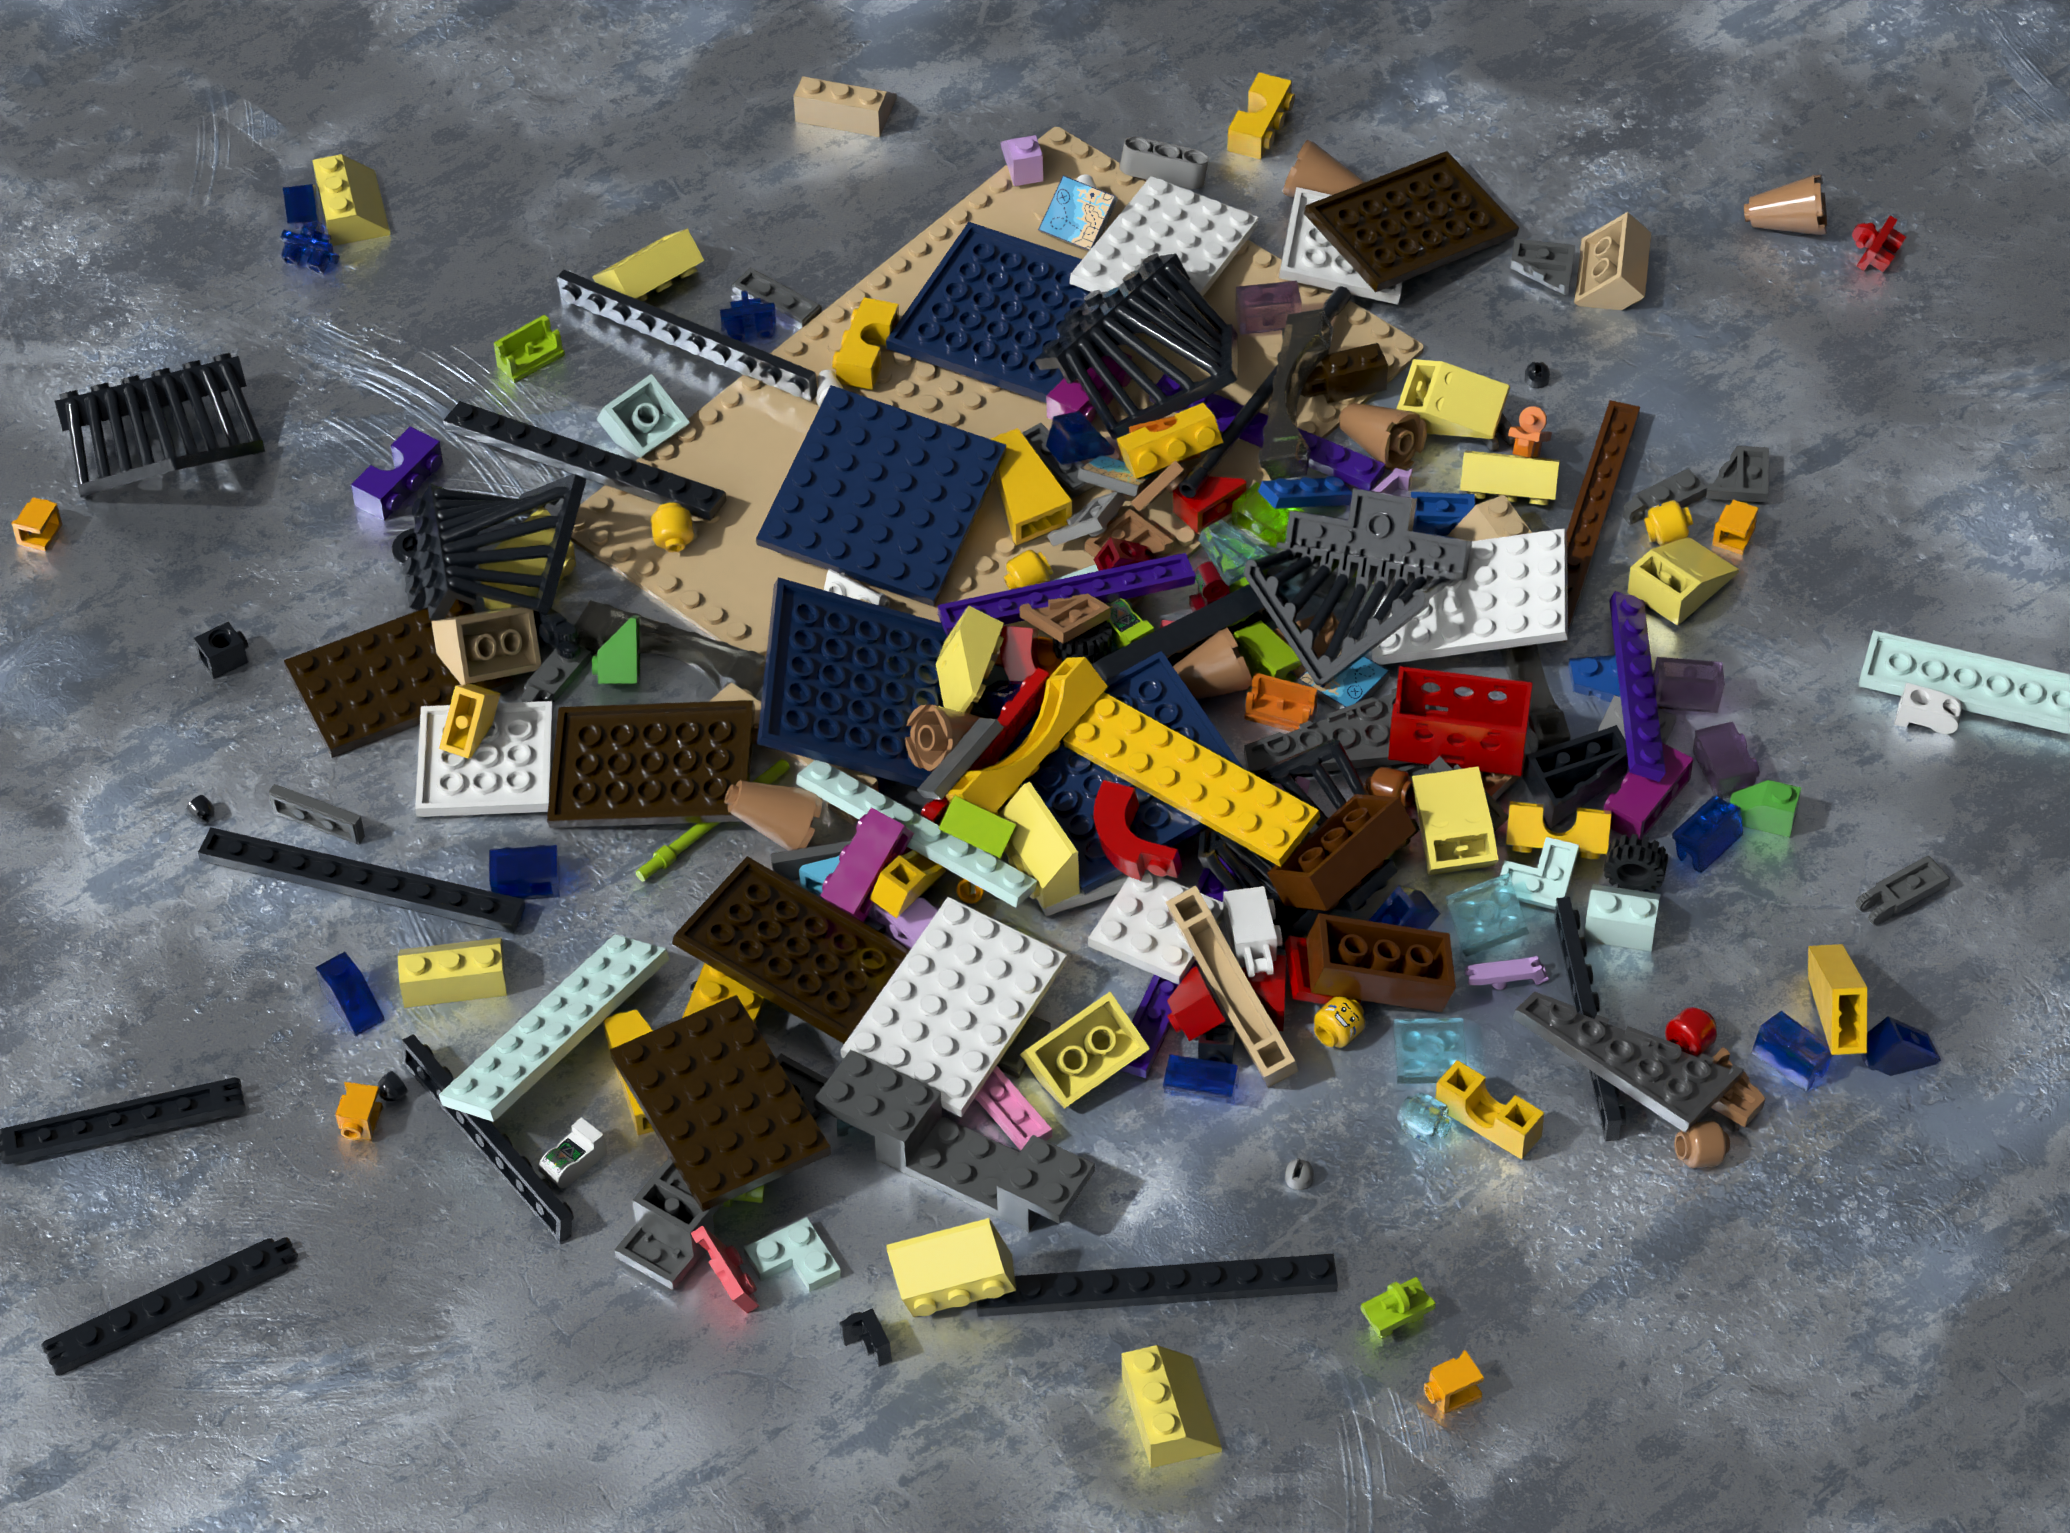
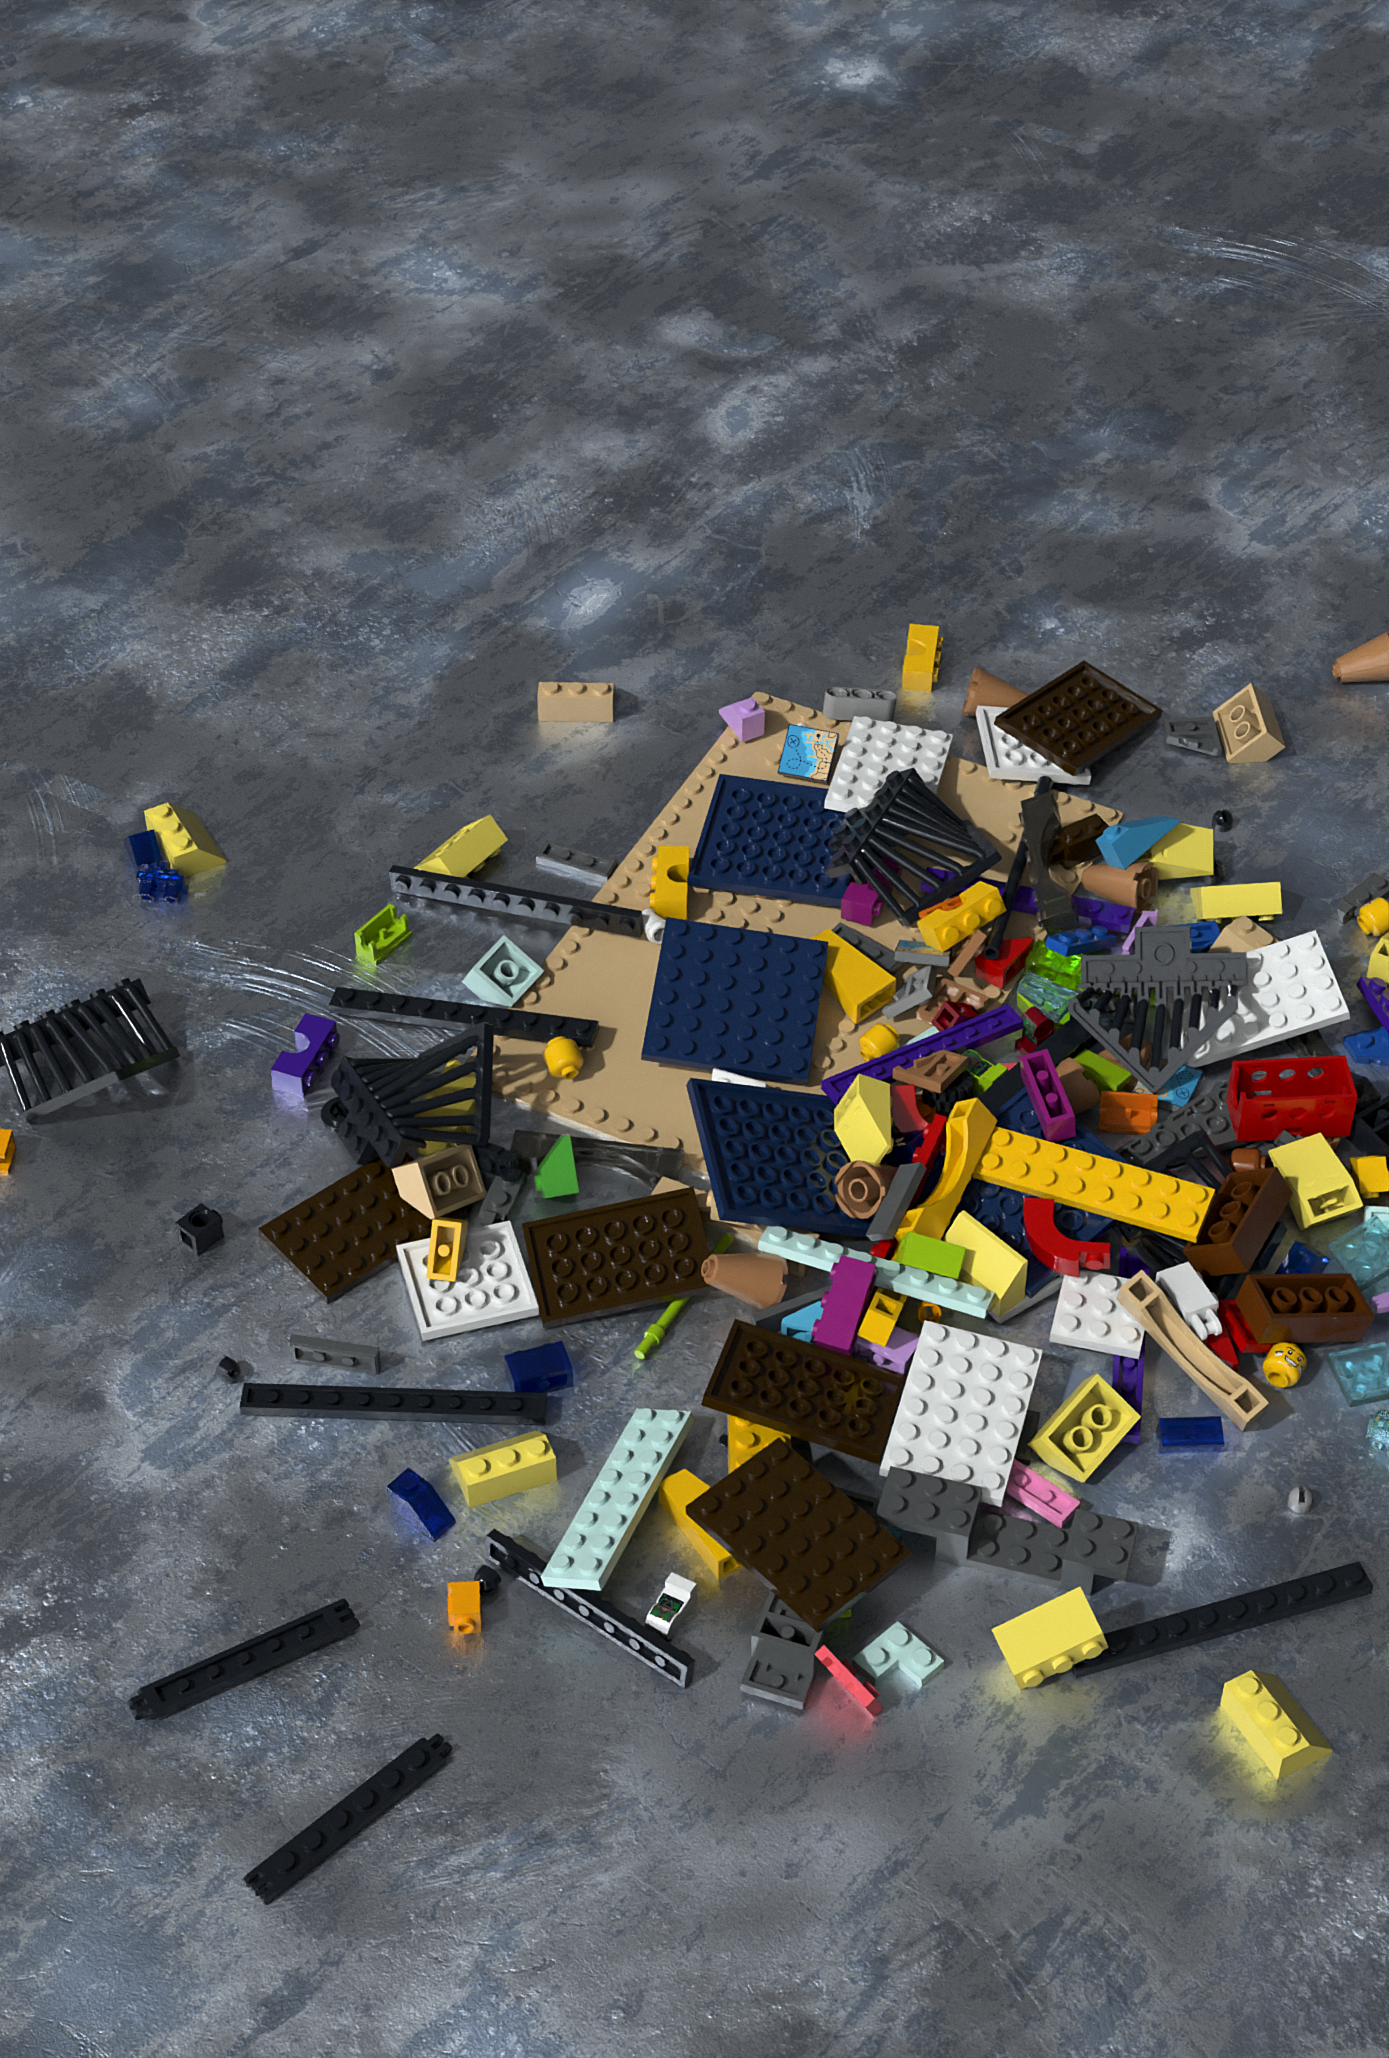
camera: 15 degrees left, 5 degrees down
clear blue hips [720,290,776,341] -> none
black bracket [839,1308,892,1367] -> none
clear blue slope [1046,411,1115,465] -> none
red slope [1167,966,1226,1041] -> none
black bracket [1198,1025,1236,1076] -> none
brick [1235,280,1302,335] -> none
orange hips [1508,406,1552,458] -> none
reddish brown plate [1562,400,1640,642] -> none
none -> magenta brick [1020,1049,1076,1142]
none -> dark azure slope [1095,815,1180,870]

